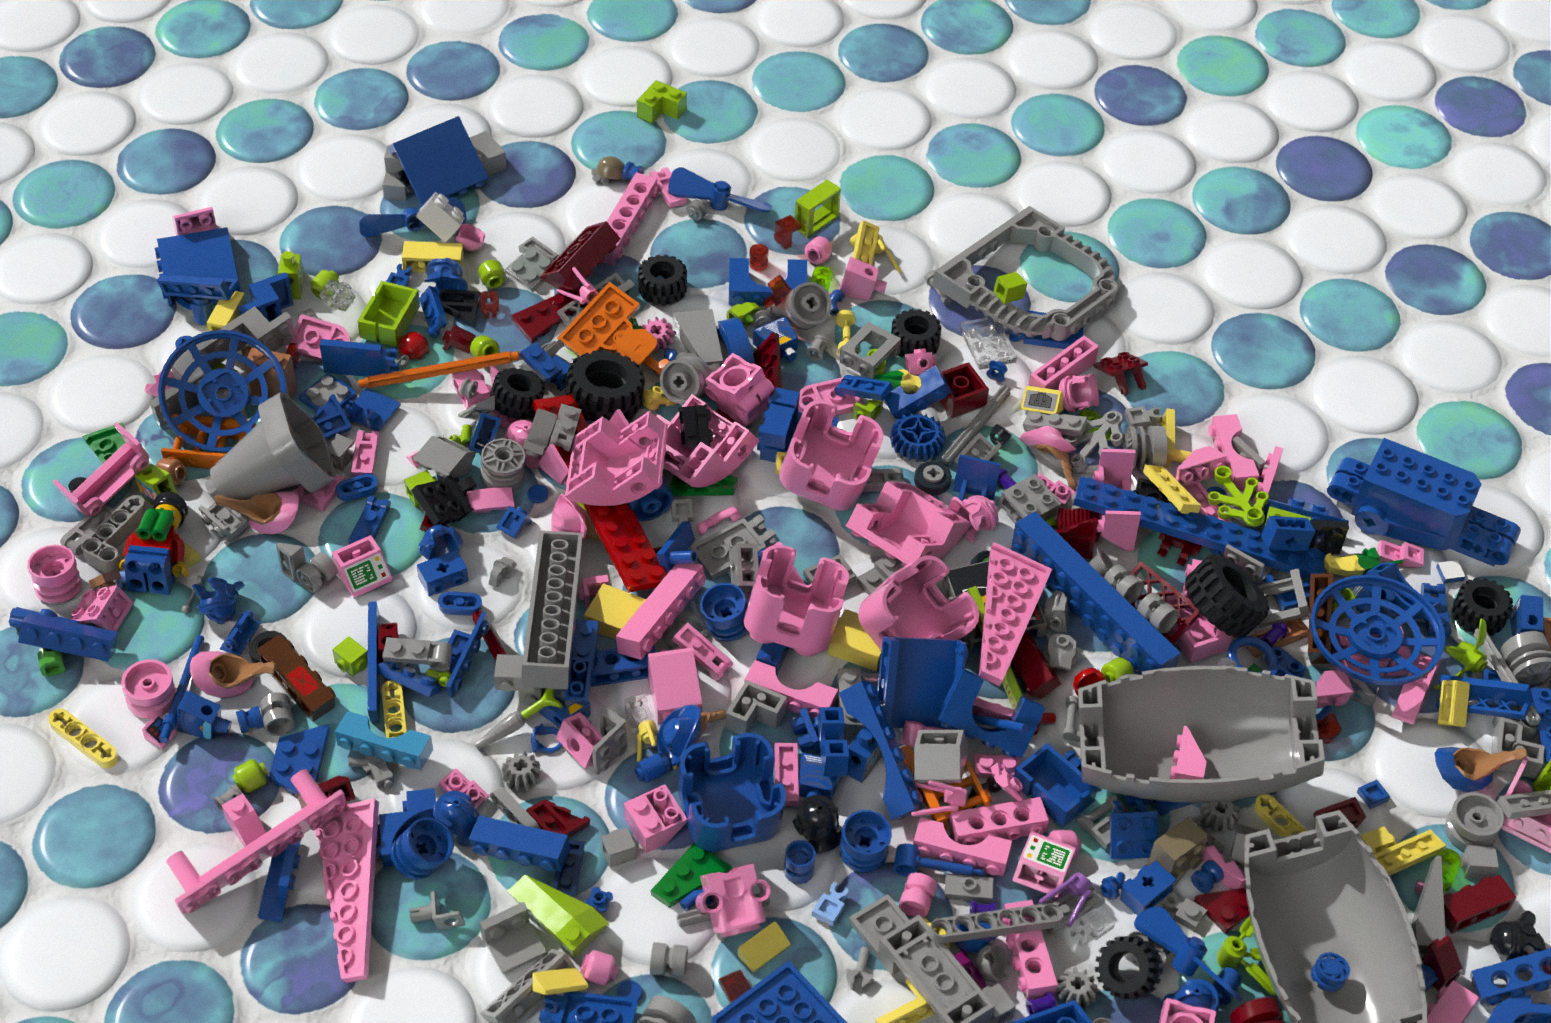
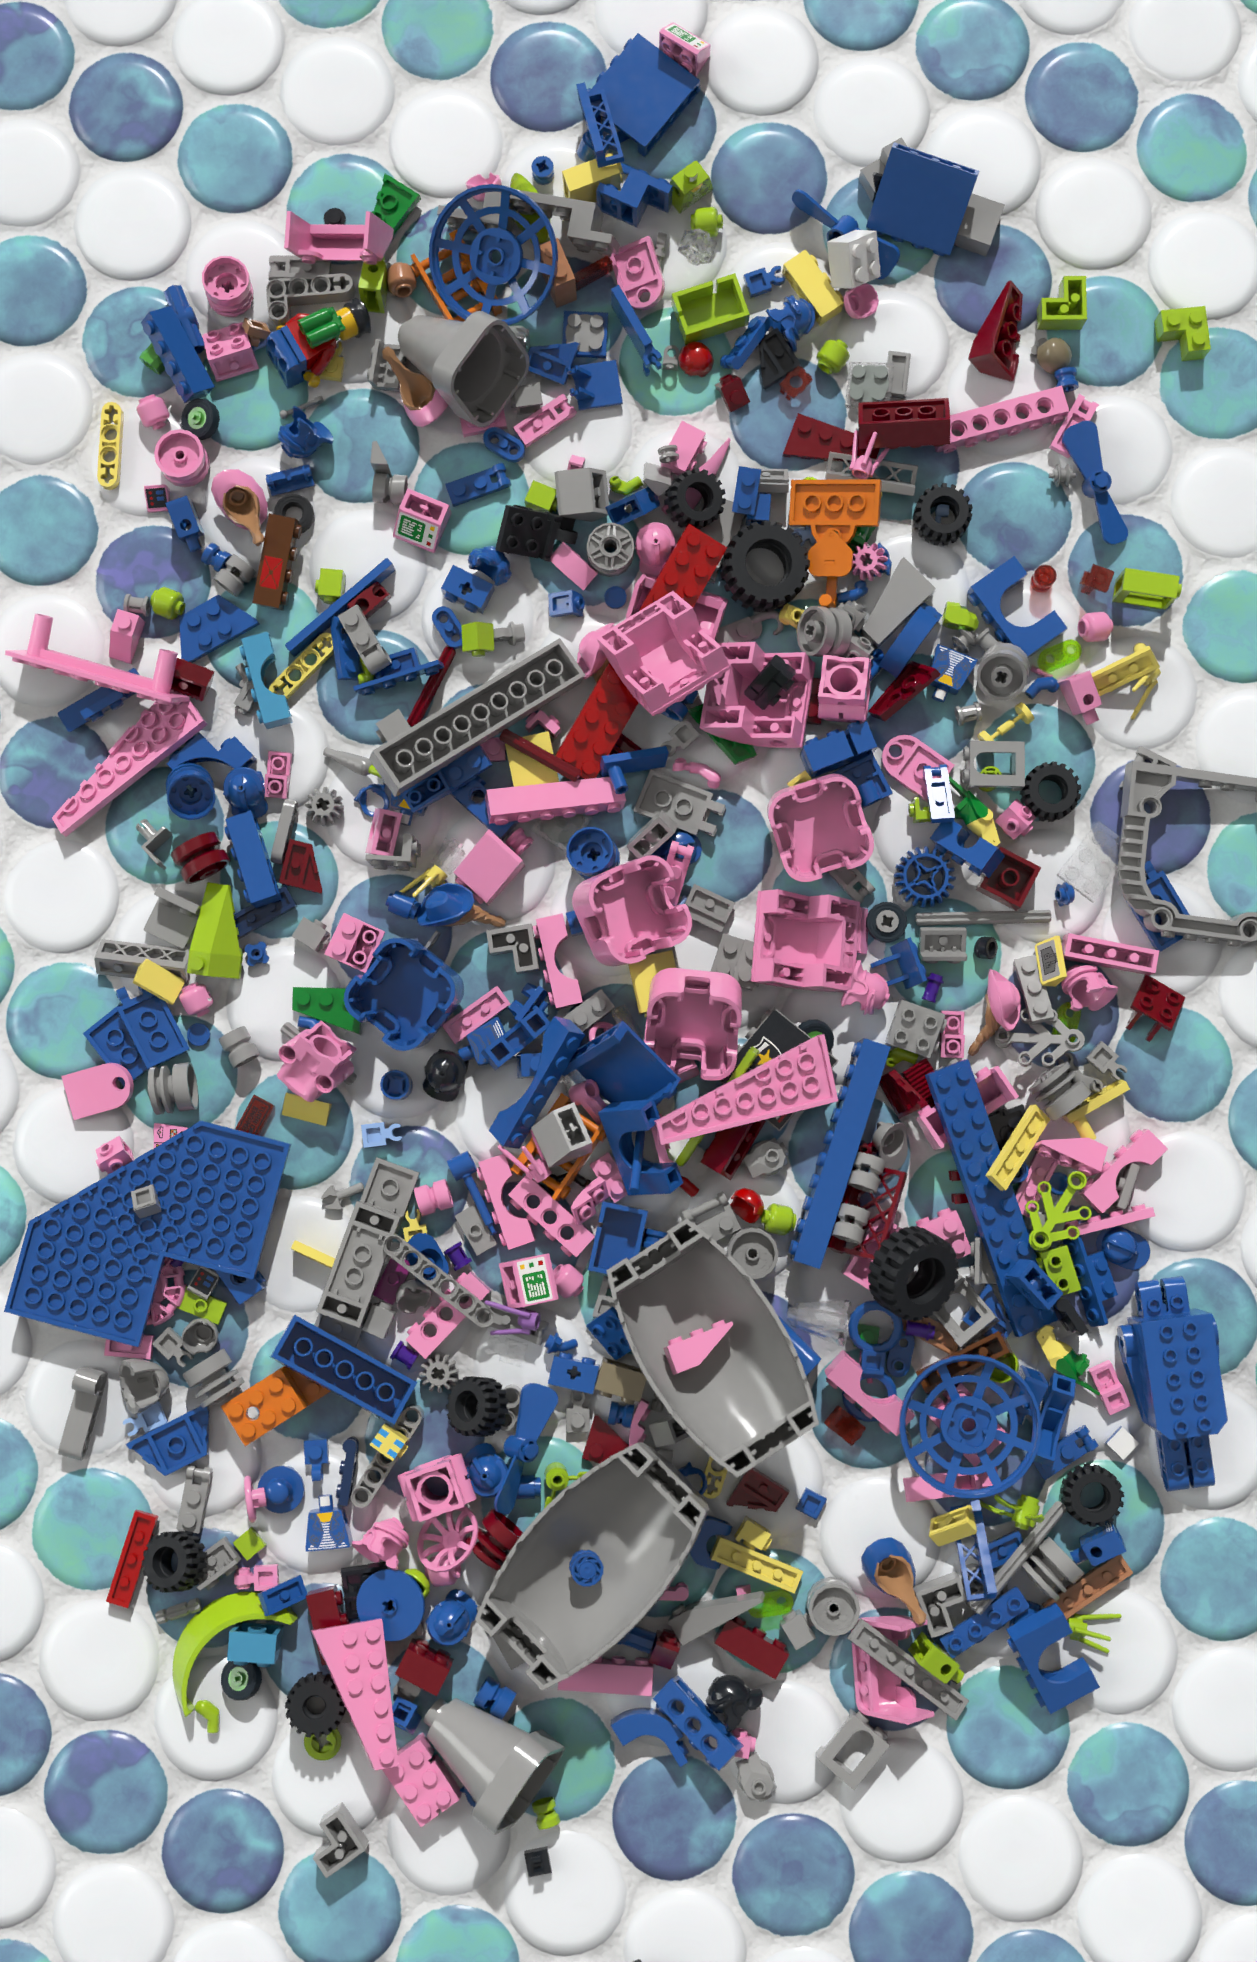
camera: 60 degrees right, 35 degrees up
blue bar [159,635,205,743] -> none
orange piece [358,351,520,389] -> none
lime head [470,335,500,357] -> none
light grey bracket [522,408,557,458] -> none
light grey plate [549,404,581,452] -> none
bright pink plate [672,622,733,681] -> none
clear red bracket [763,275,791,308] -> none
blue wheel [839,810,892,872] -> none
lime brick [993,272,1027,304] -> none
light grey hand [1042,591,1069,632] -> none
none -> bright pink head [136,394,170,430]
none -> dark red wheel [171,832,231,884]
none -> black wheel [181,398,220,440]
none -> lime brick [461,622,494,657]
none -> dark red axle [499,729,581,782]
none -> dark red wedge [968,281,1023,381]
none -> lime brick [1037,276,1087,330]
none -> blue piece [1096,1226,1150,1270]

